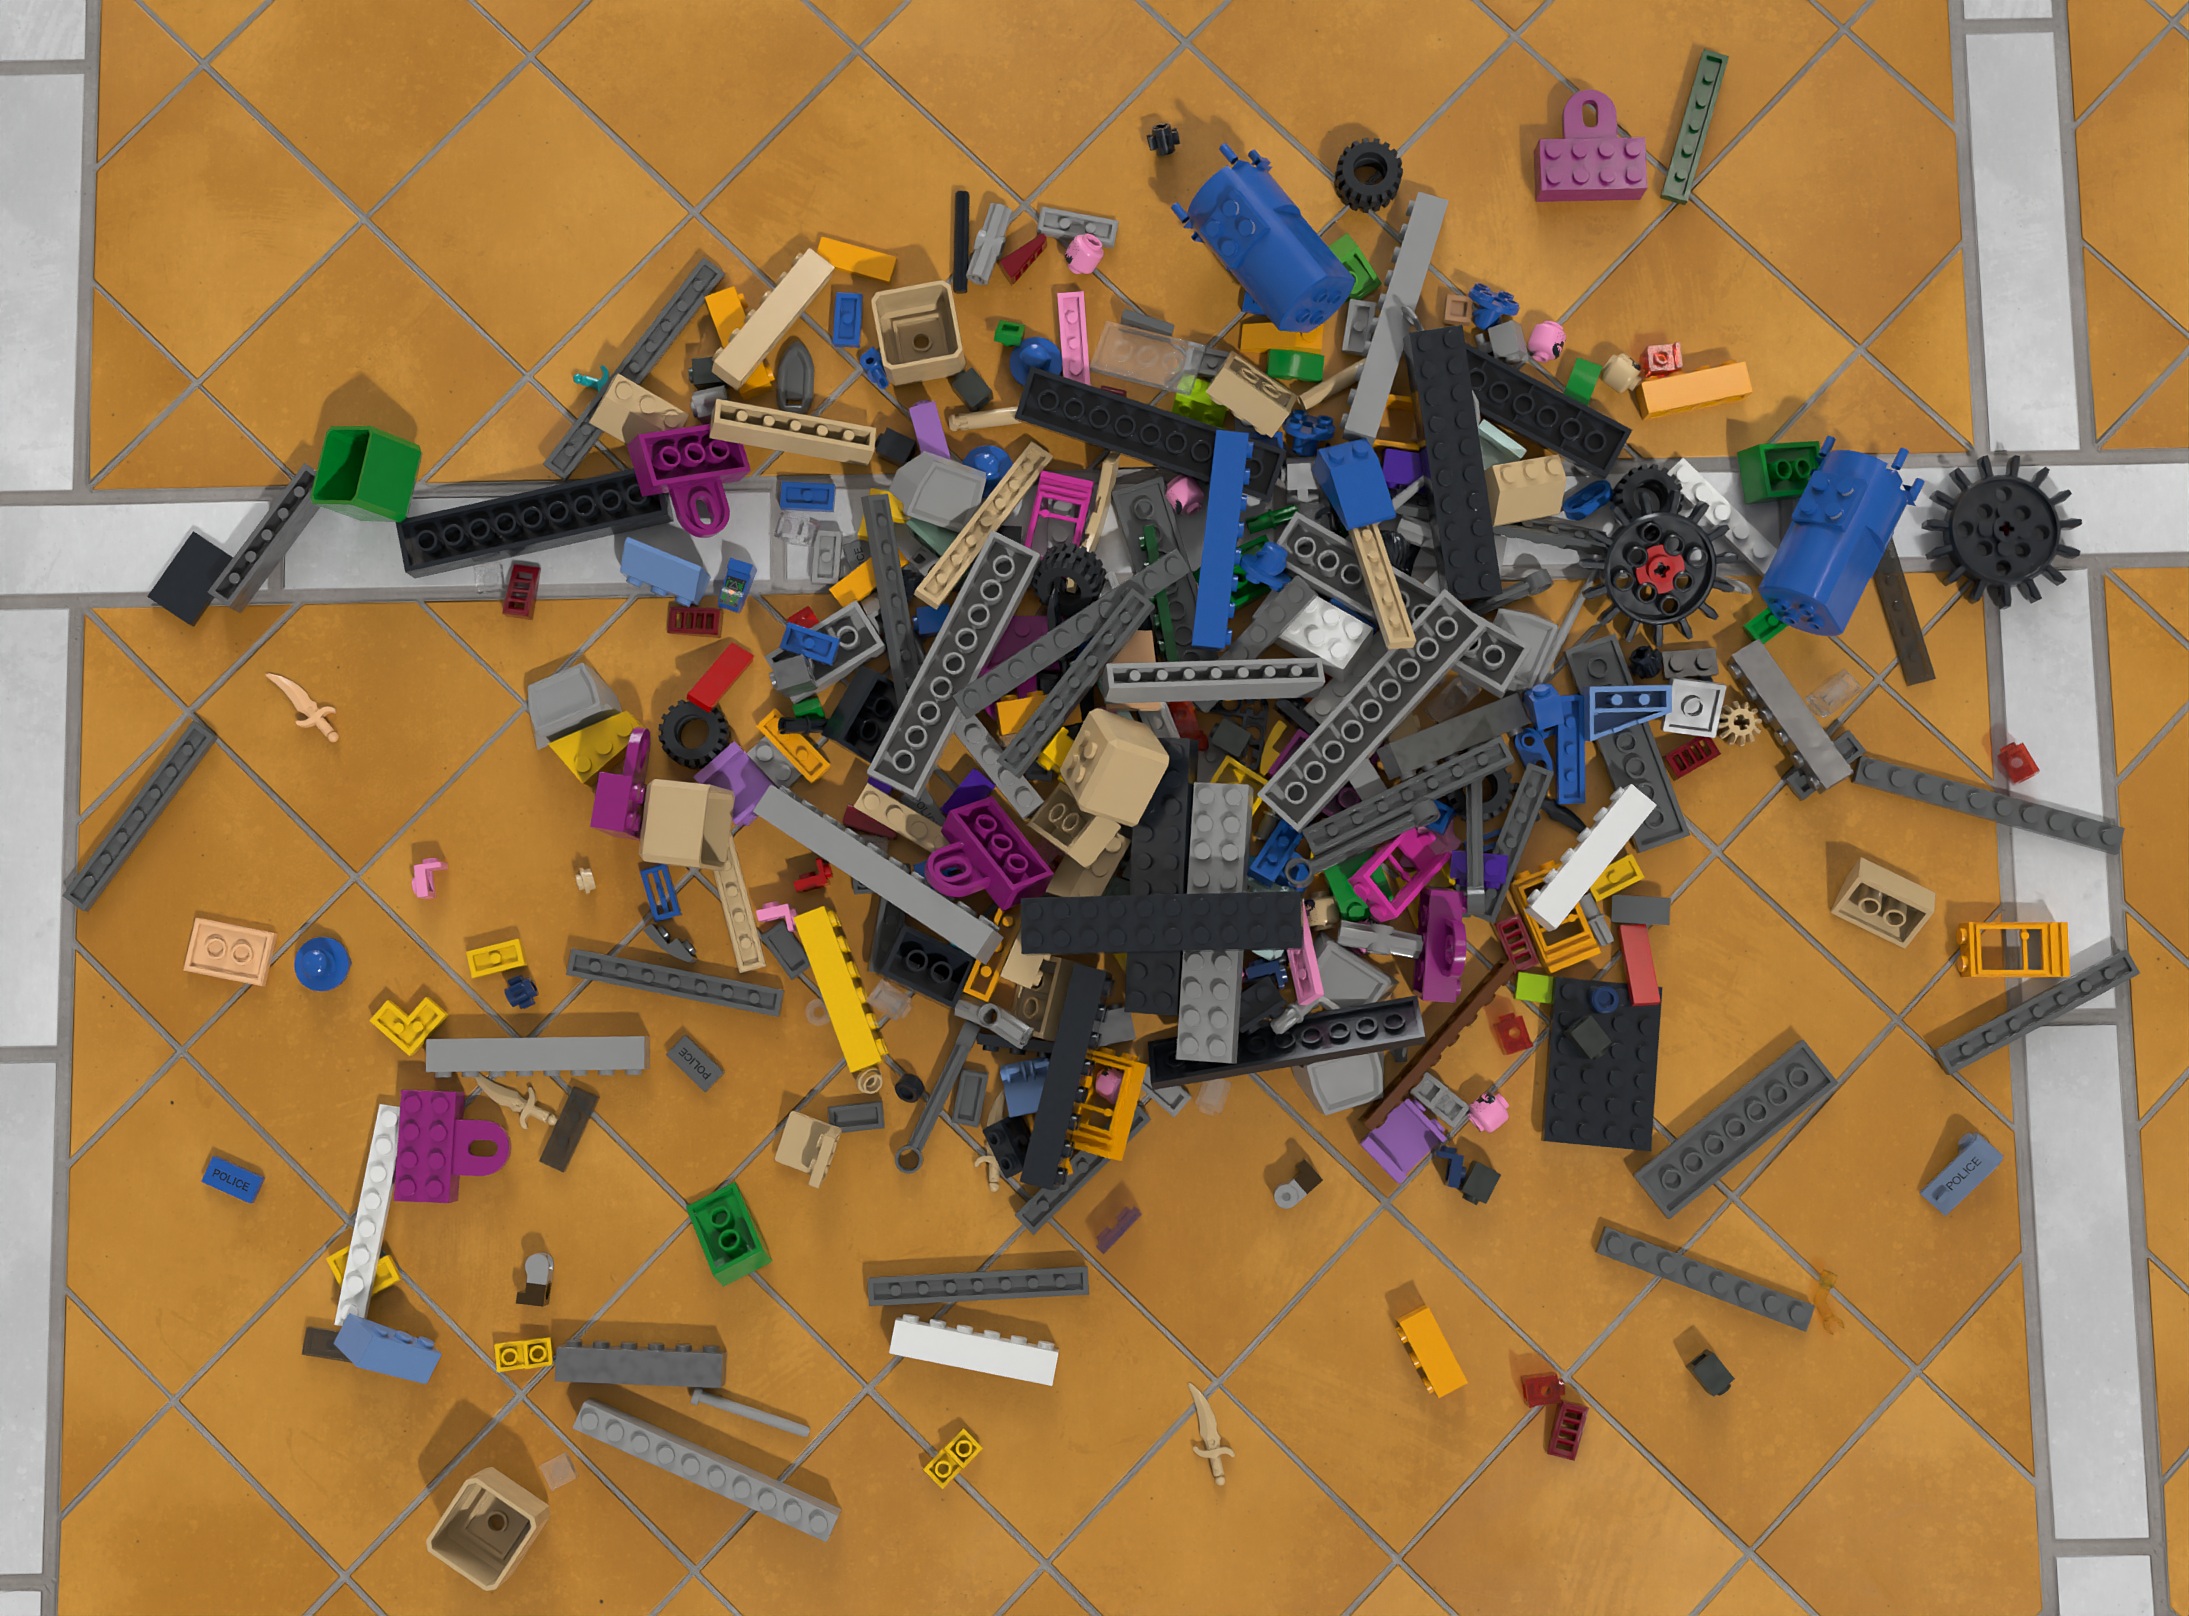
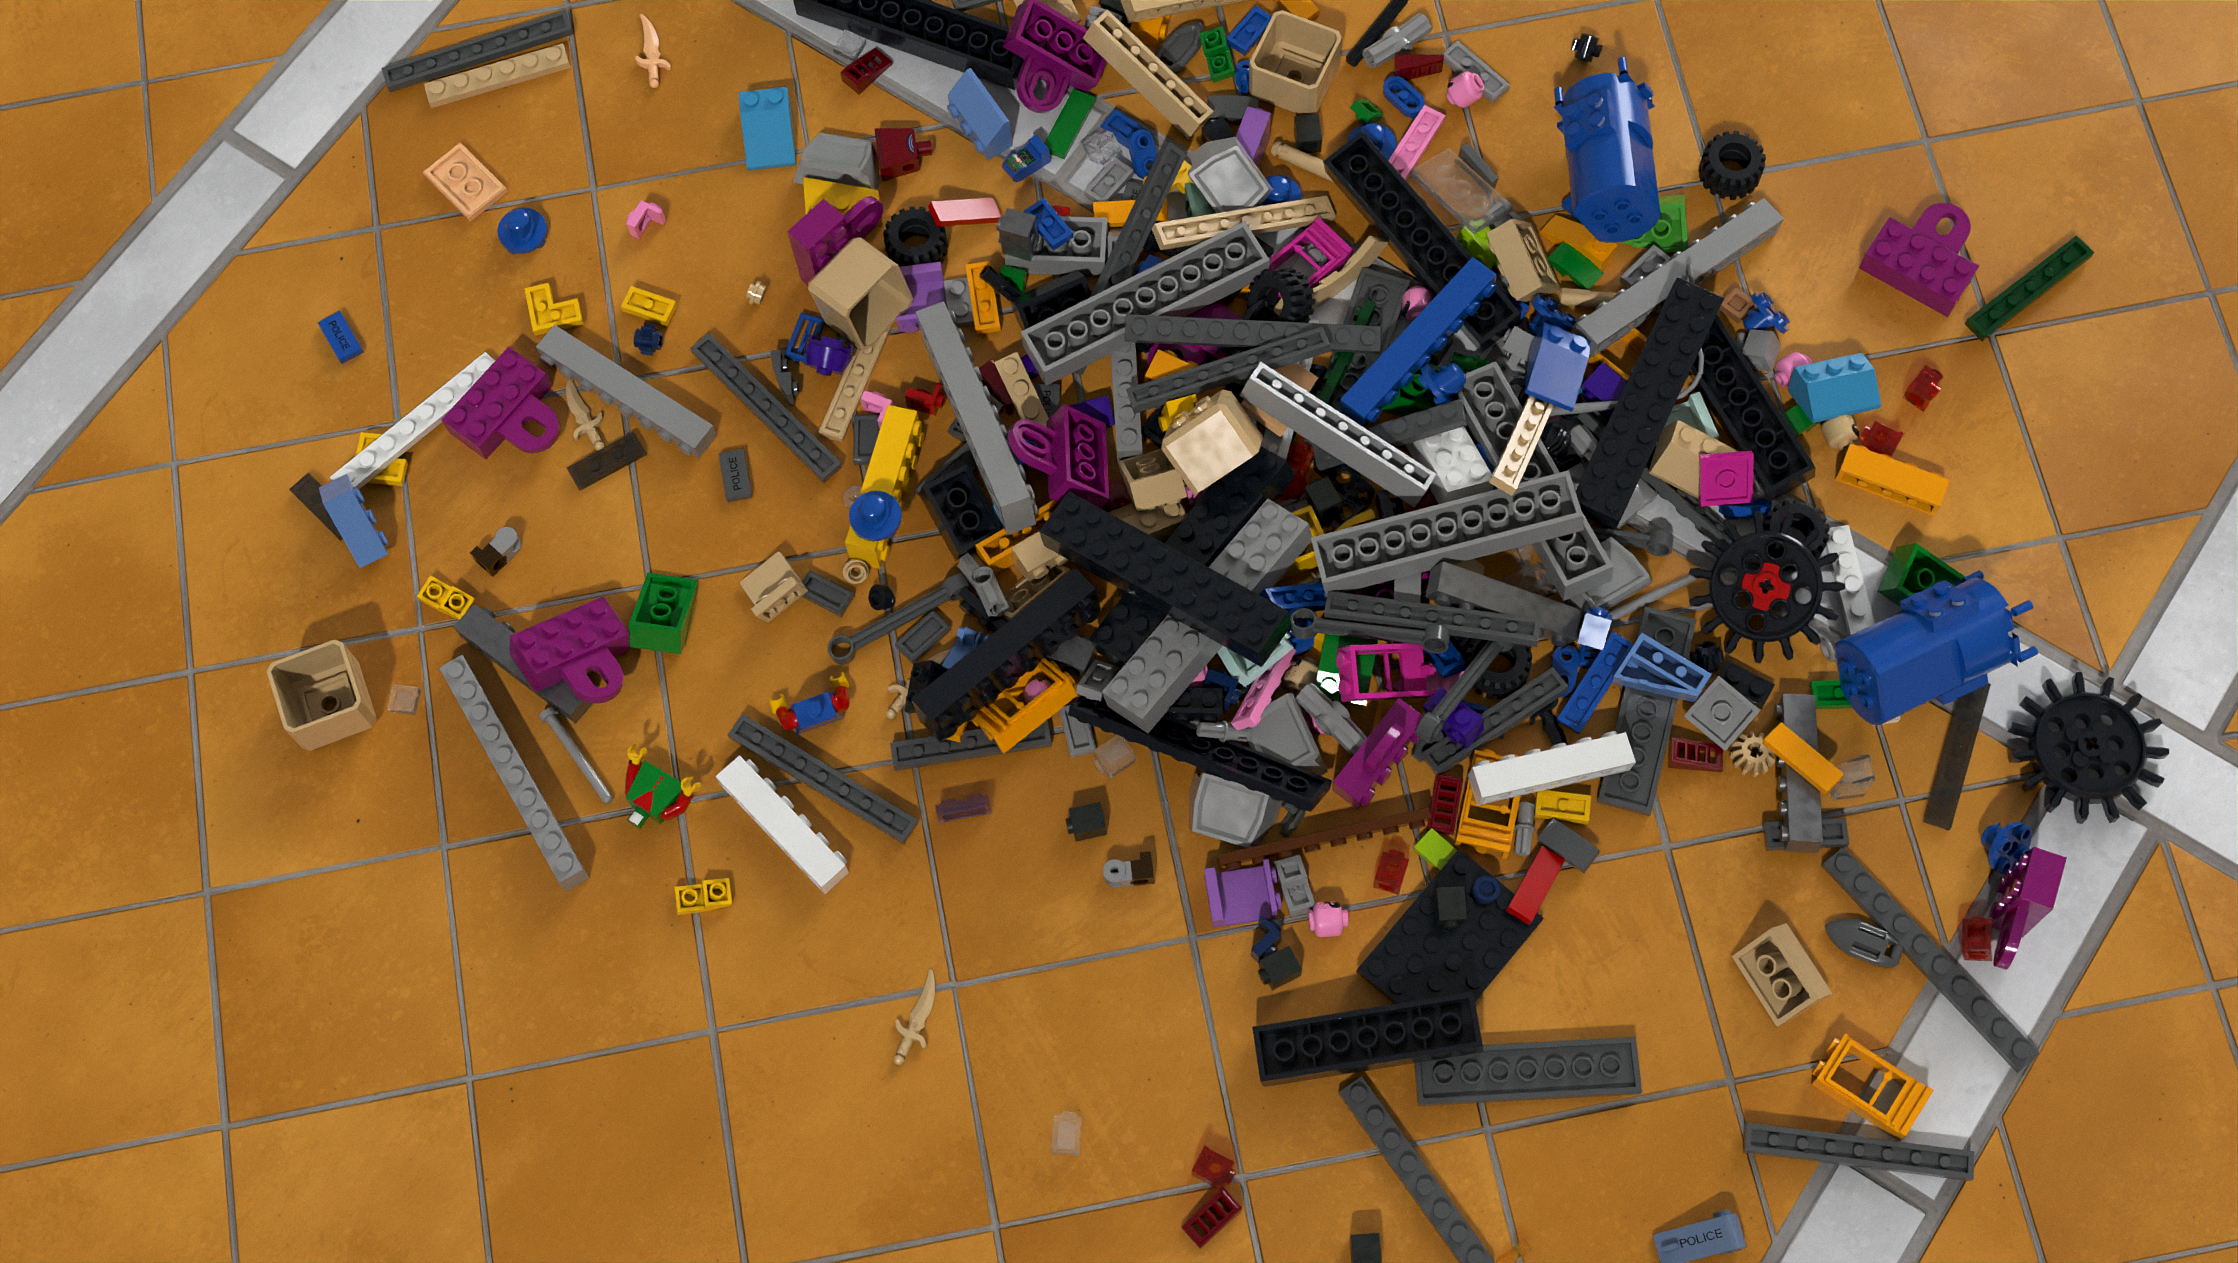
camera: 35 degrees right, 15 degrees down
dark red slope [667,607,724,638] -> none
clear slope [866,979,913,1021] -> none
light orange brick [1396,1305,1468,1398] -> none
none -> tan plate [424,43,571,108]
none -> magenta brick [510,596,630,703]
none -> torso [625,744,701,829]
none -> dark azure slope [739,87,796,170]
none -> torso [769,672,850,735]
none -> dark purple cone [805,334,854,377]
none -> blue plate [849,491,902,541]
none -> dark red torso [874,128,933,181]
none -> green tile [1044,89,1096,160]
none -> clear brick [1051,1111,1083,1156]
none -> pearl dark grey brick [1065,802,1107,841]
none -> light grey plate [1076,659,1119,701]
none -> blue plate [1127,130,1157,179]
none -> green slope [1199,26,1236,83]
none -> dark grey slope [1207,95,1260,125]
none -> black brick [1252,991,1484,1087]
none -> blue plate [1383,76,1425,118]
none -> dark pink plate [1699,451,1754,507]
none -> light orange tile [1762,722,1845,796]
none -> dark azure slope [1788,353,1881,423]
none -> dark grey piece [1825,919,1903,968]
none -> clear red brick [1903,365,1943,412]
none -> blue plate [1981,822,2032,875]
none -> magenta brick [1989,847,2067,970]

